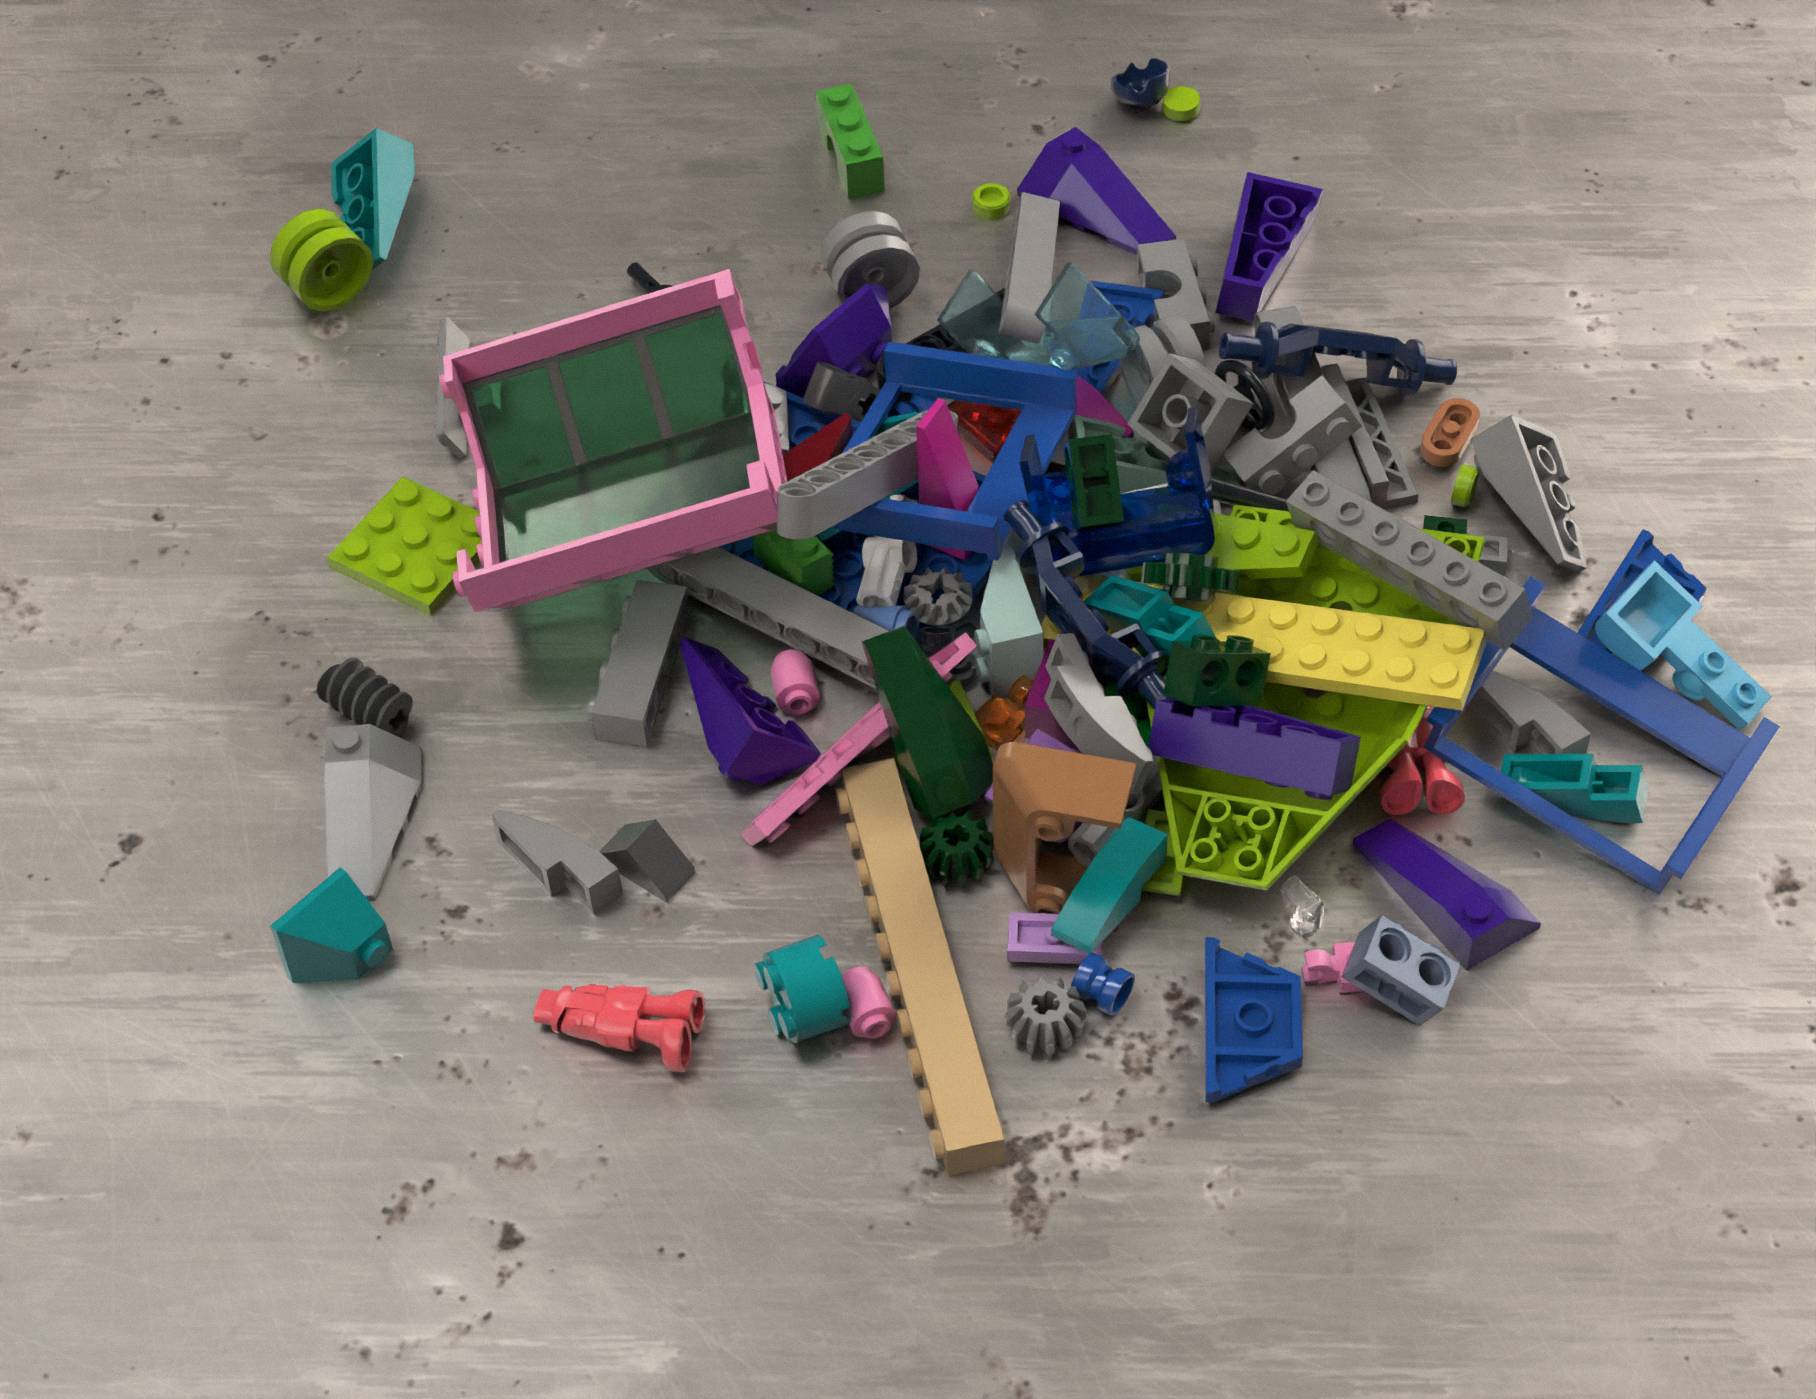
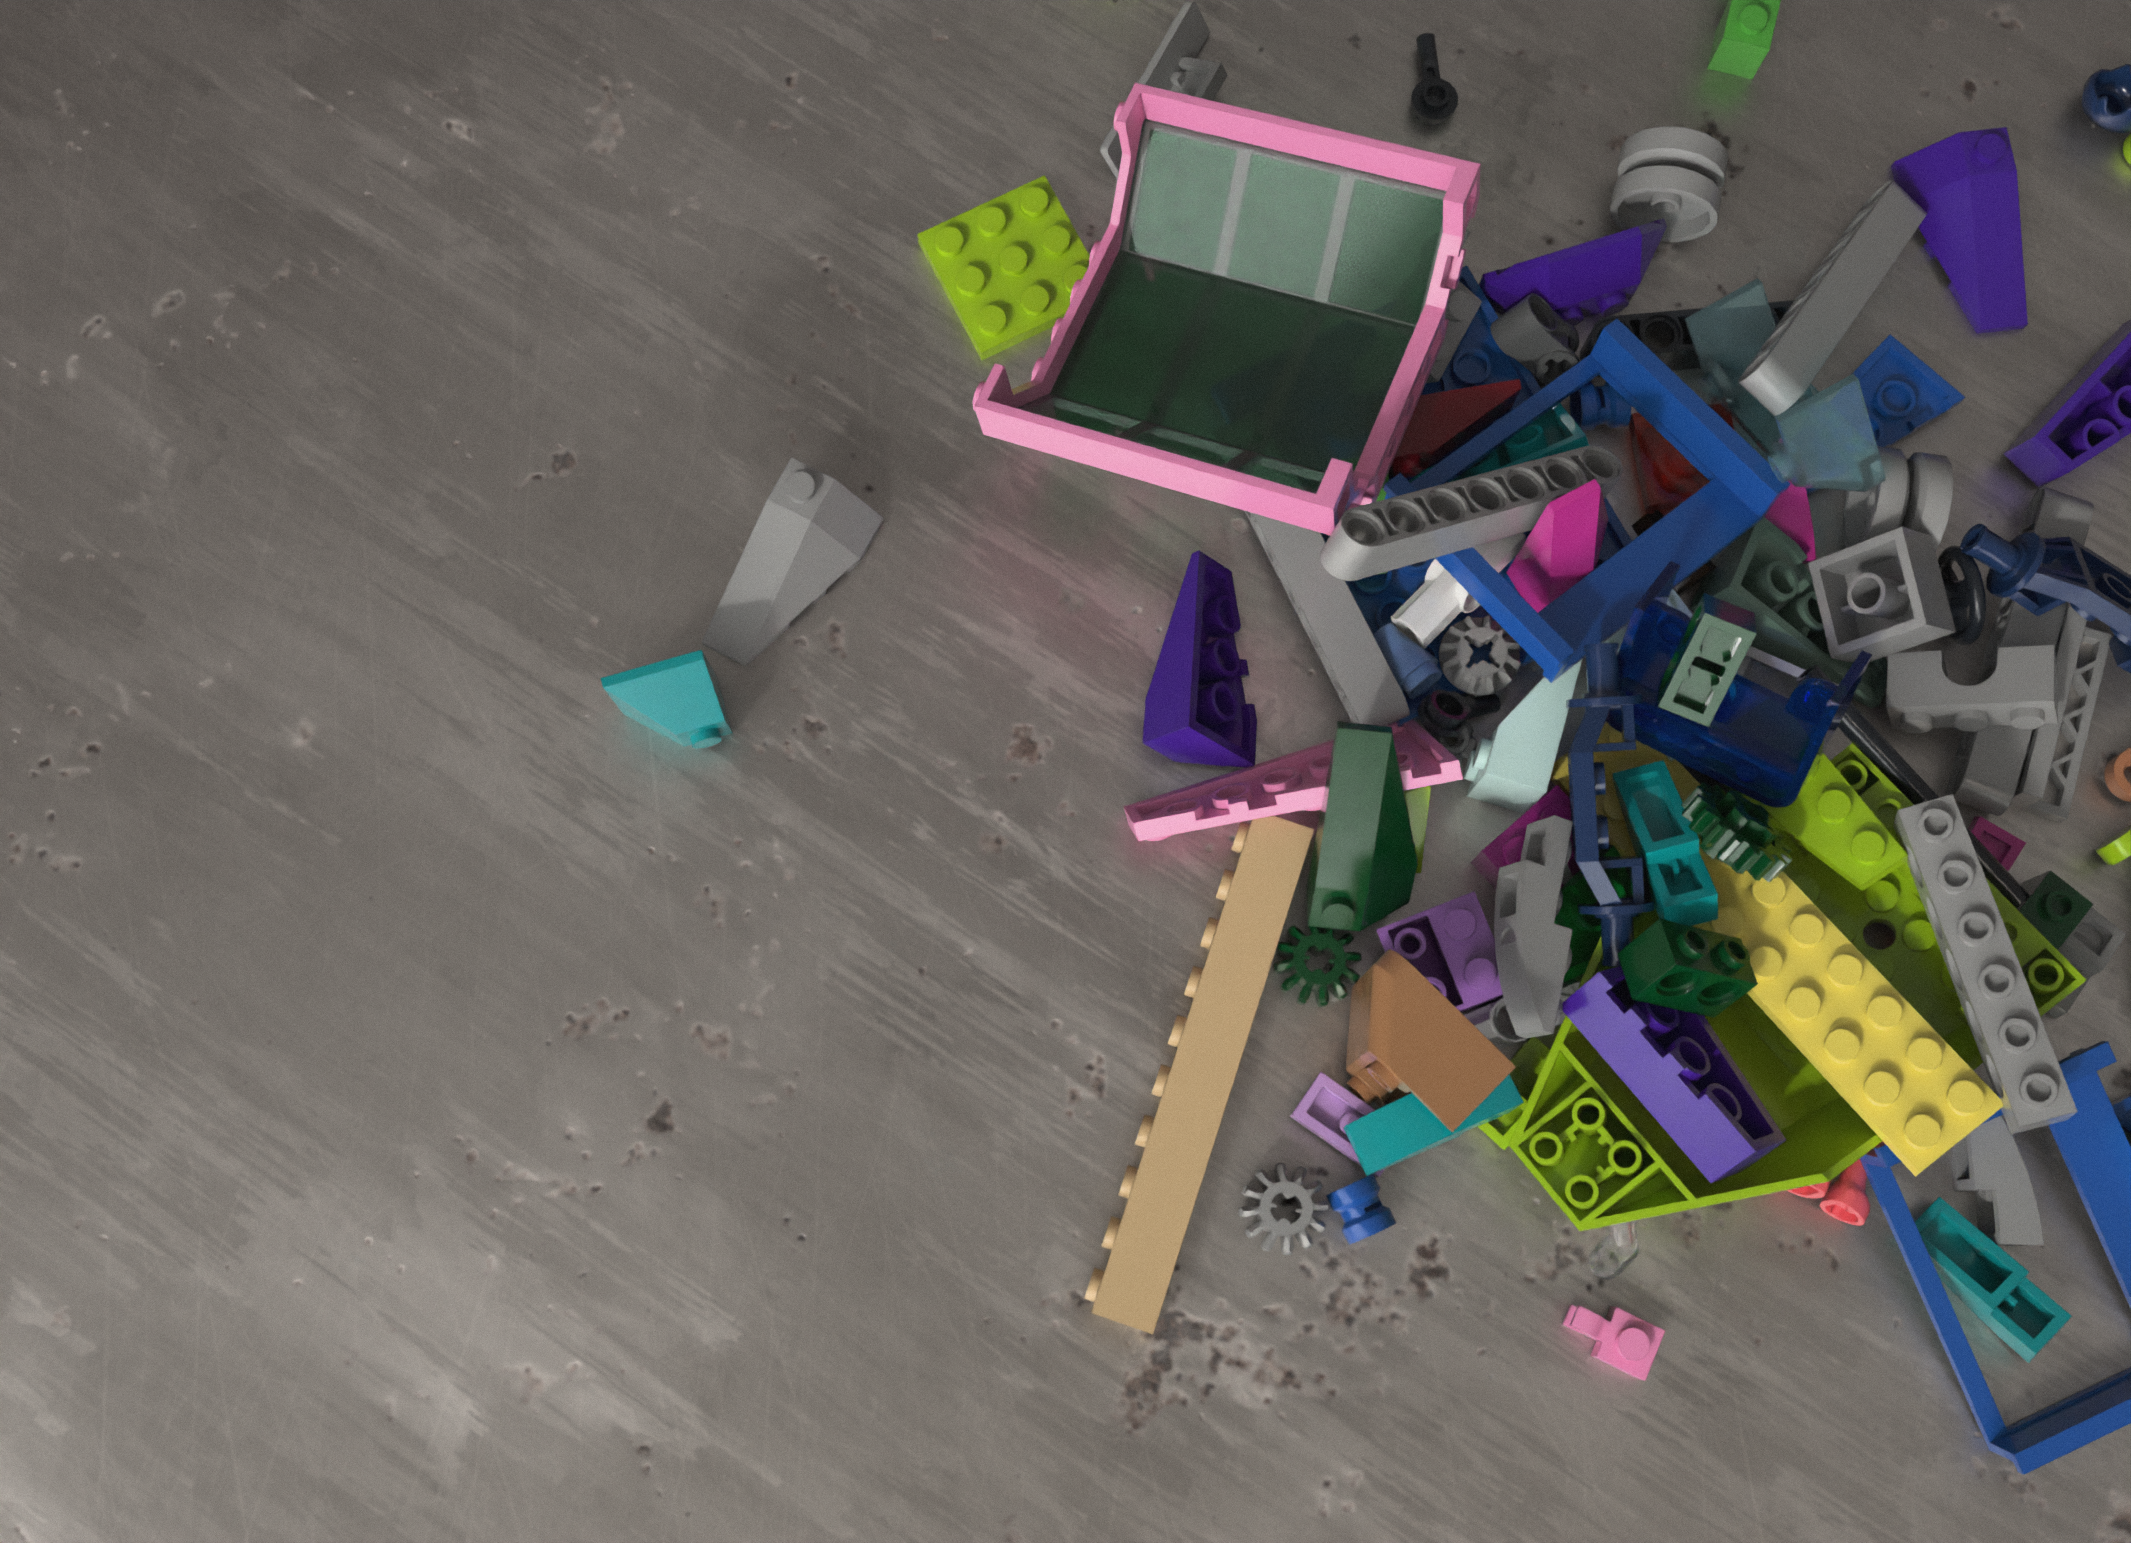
camera: 30 degrees right, 25 degrees up
dark grey piece [316,658,413,737] -> none
light grey slope [492,810,623,915] -> none
coral piece [533,984,705,1072] -> none
light grey brick [587,580,690,747] -> none
dark grey slope [599,819,695,903] -> none
teal brick [754,935,850,1043] -> none
bright pink brick [770,649,820,714] -> none
bright pink brick [841,966,896,1039] -> none
lime tile [972,183,1011,220] -> none
clear orange plate [974,675,1034,751] -> none
light grey arch [1137,238,1215,351] -> none
blue wing [1205,937,1303,1103] -> none
sand blue brick [1341,915,1461,1026] -> none
dark purple wedge [1353,818,1541,971] -> none

